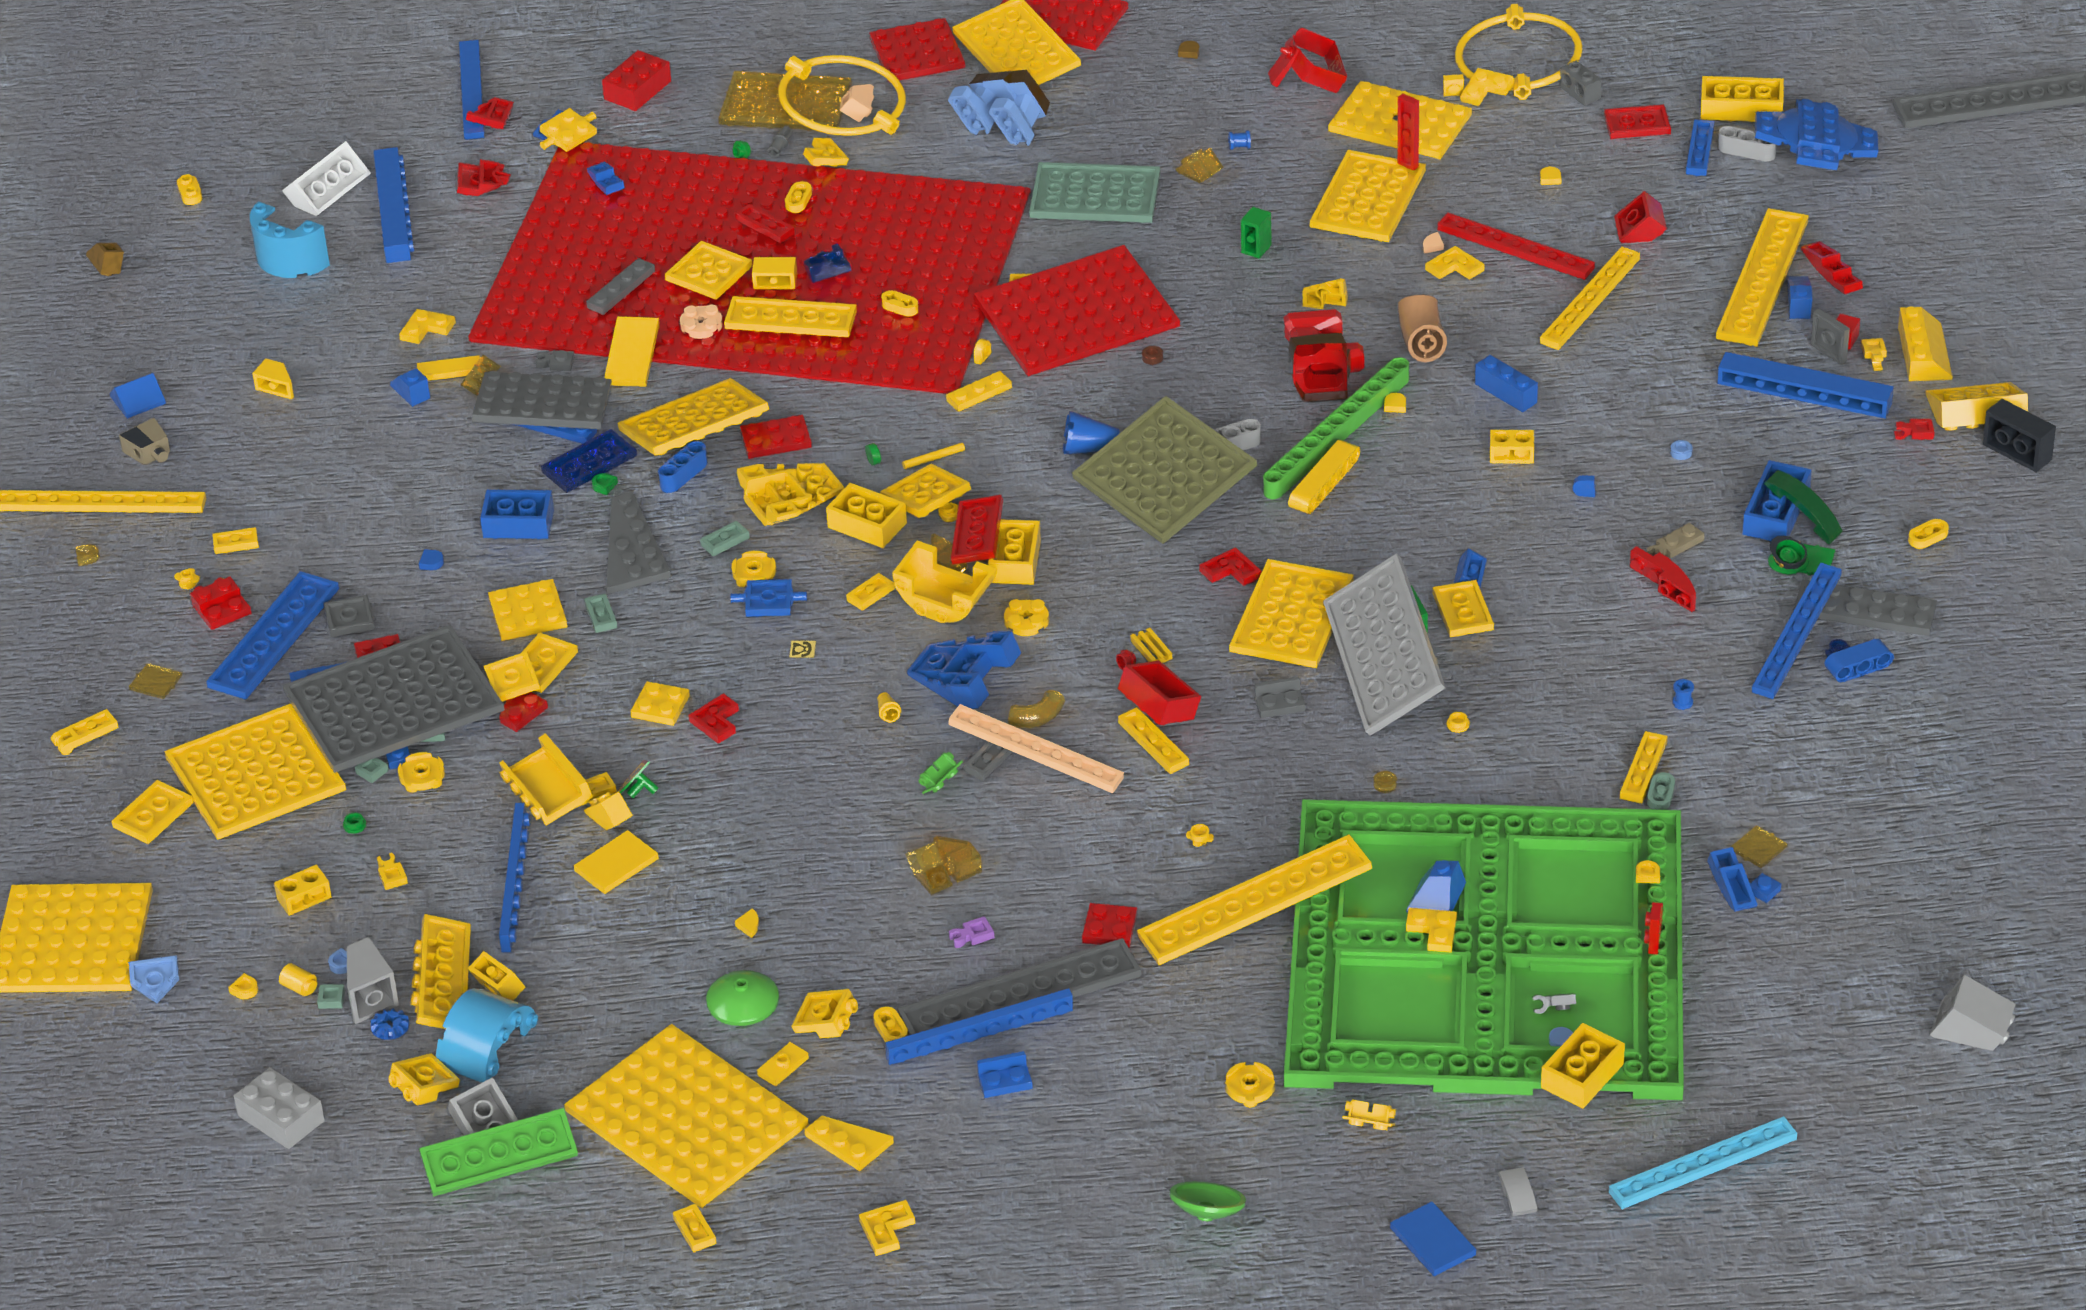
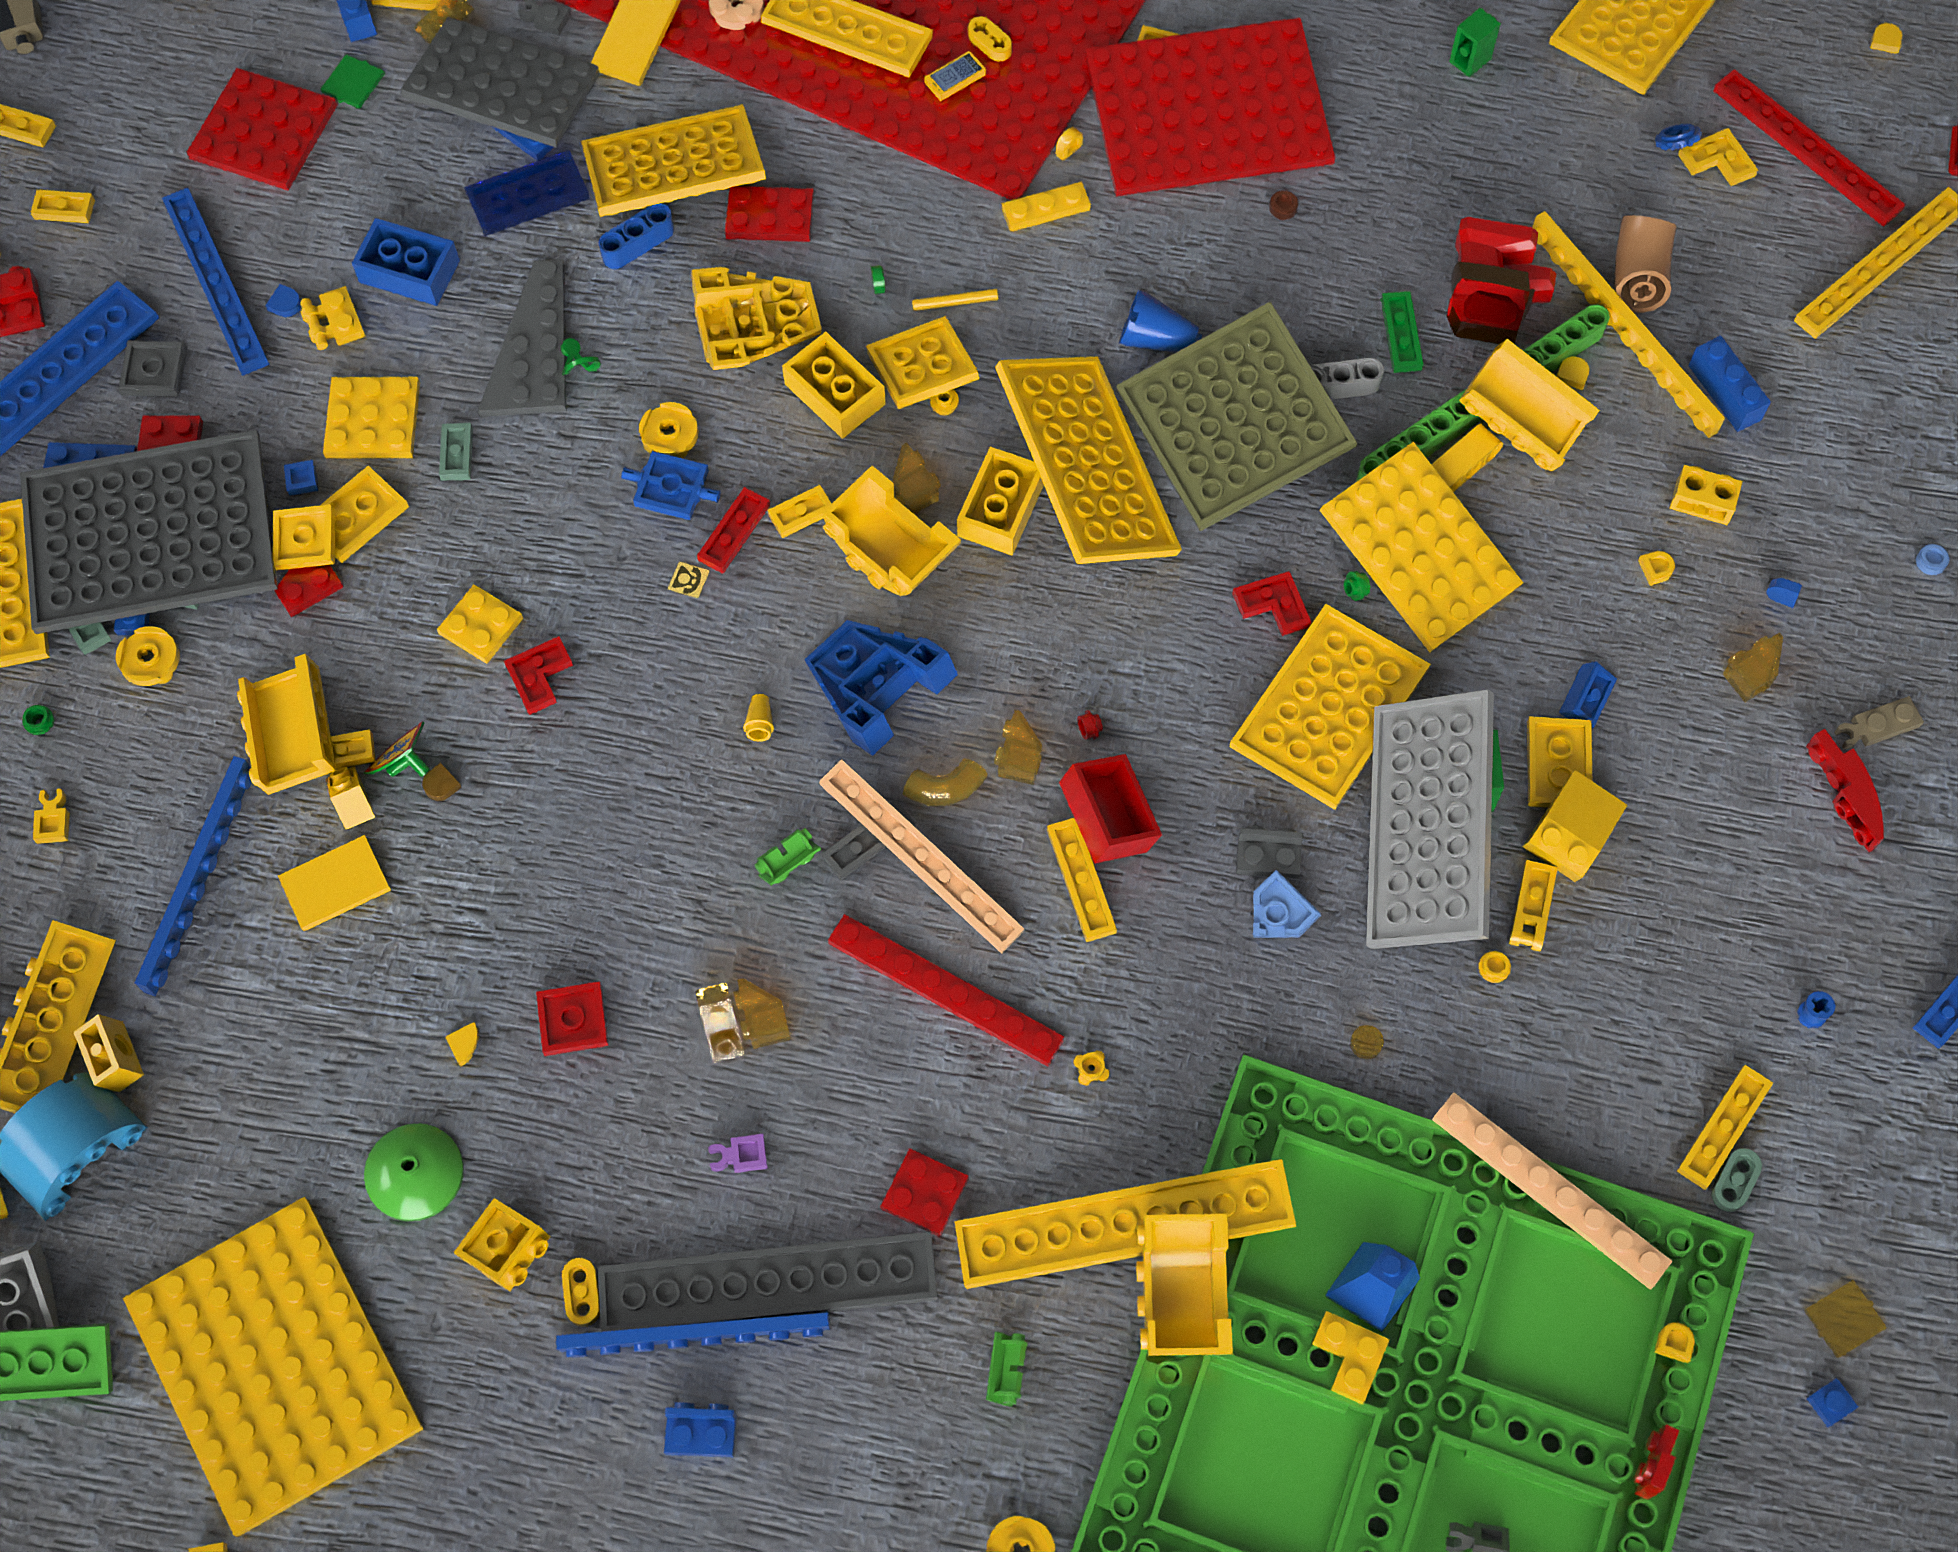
camera: 15 degrees right, 25 degrees up
green tile [592,473,618,495] -> none
sand green plate [700,521,750,557] -> none
yellow plate [757,1042,809,1087] -> none
yellow wing [805,1116,894,1171] -> none
red tile [950,495,1003,565] -> none
yellow plate [1004,599,1049,636] -> none
yellow tile [1130,627,1172,663] -> none
yellow slope [1302,278,1348,309] -> none
light nougat tile [1423,232,1444,253] -> none
blue slope [1707,847,1758,912] -> none
none -> blue plate [162,188,270,376]
none -> red plate [186,68,338,191]
none -> blue plate [284,460,319,496]
none -> yellow plate [300,286,366,350]
none -> green piece [320,55,385,109]
none -> pearl gold tile [422,762,462,801]
none -> red plate [536,981,609,1056]
none -> green piece [561,338,601,375]
none -> red plate [697,487,770,574]
none -> red plate [828,914,1064,1067]
none -> tile [925,51,986,101]
none -> bright green hinge [986,1332,1028,1407]
none -> clear yellow slope [994,710,1042,785]
none -> yellow plate [995,356,1182,564]
none -> yellow cylinder [1136,1214,1233,1356]
none -> medium blue plate [1253,870,1322,938]
none -> yellow plate [1320,442,1523,652]
none -> green plate [1344,571,1370,601]
none -> green plate [1381,291,1423,373]
none -> light nougat plate [1432,1092,1673,1290]
none -> yellow panel [1459,339,1600,472]
none -> yellow plate [1508,860,1558,952]
none -> yellow slope [1522,770,1627,882]
none -> yellow plate [1533,211,1725,438]
none -> yellow tile [1638,551,1675,586]
none -> blue gear [1655,124,1701,151]
none -> clear yellow slope [1723,633,1783,702]

